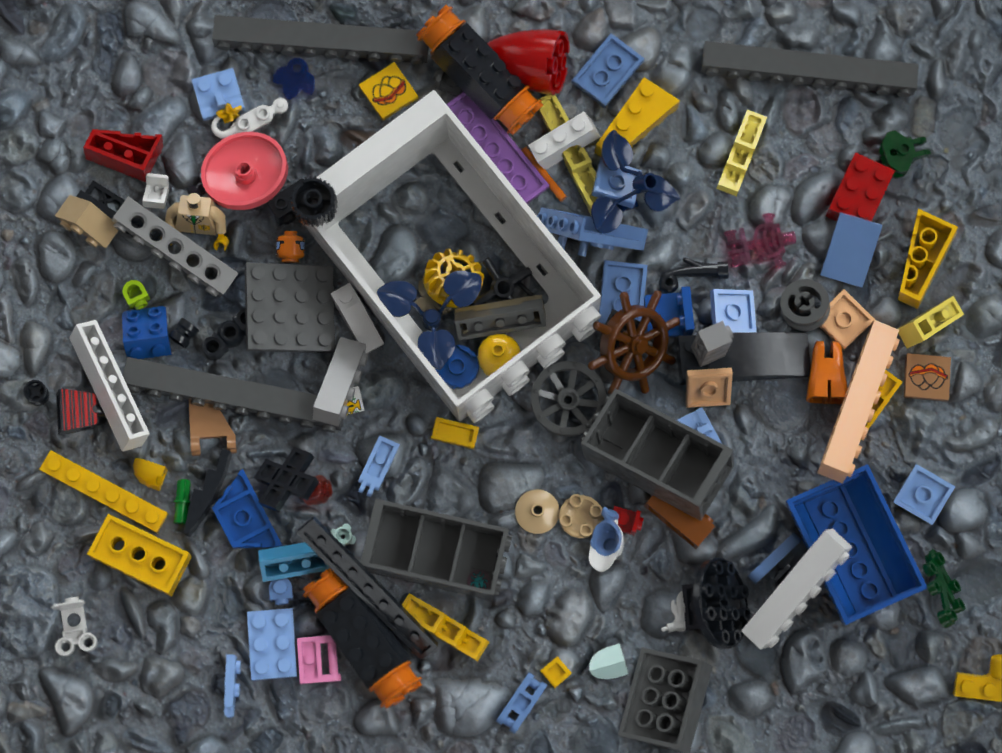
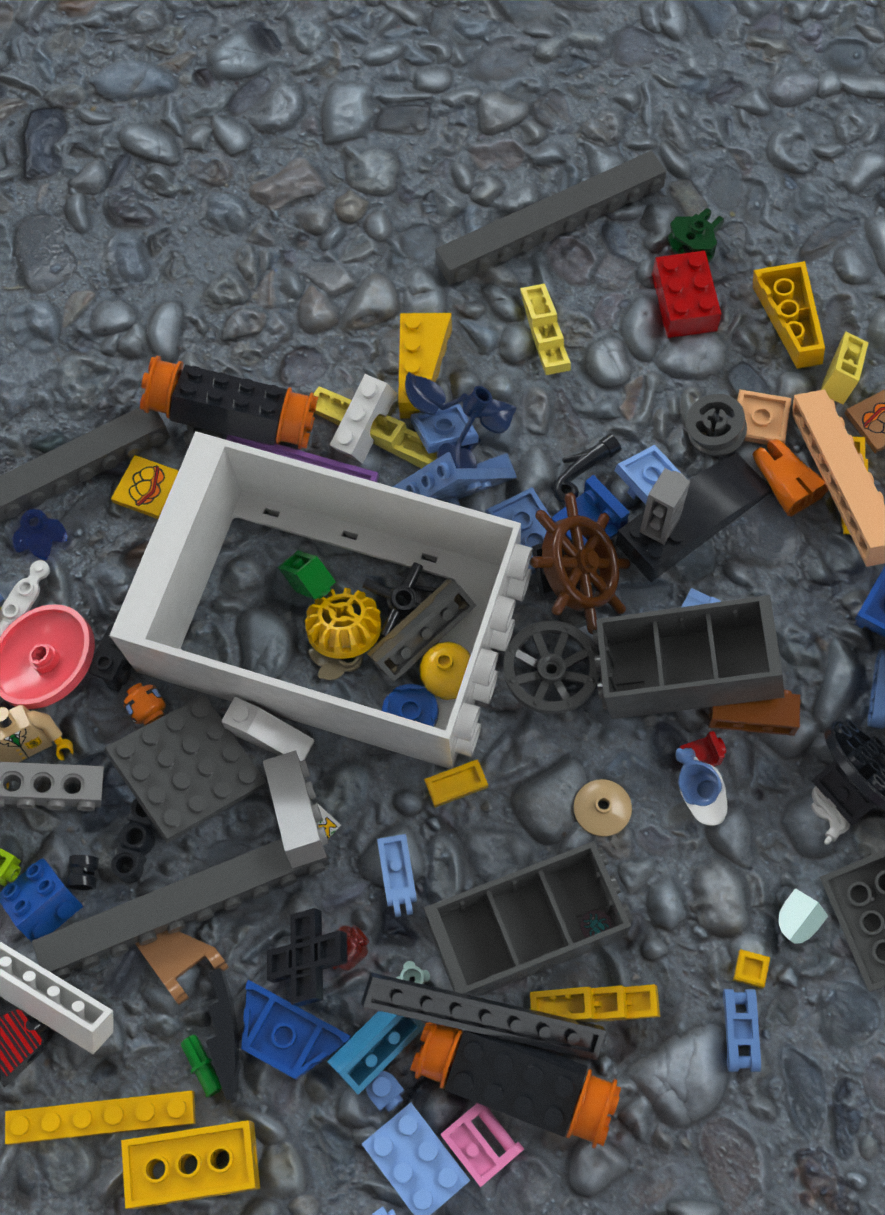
camera: 25 degrees left, 10 degrees down
yellow brick [133,458,168,491] -> none
black brick [290,176,338,227] -> none
dark blue plant [377,270,482,370] -> none
red cylinder [487,29,570,96] -> none
orange bar [521,147,567,202] -> none
tan dish [559,494,603,539] -> none
medium blue tile [571,34,645,108] -> none
light nougat tile [685,368,733,408] -> none
clear pink piece [724,213,796,270] -> none
medium blue tile [820,212,883,287] -> none
none -> green brick [277,550,336,600]

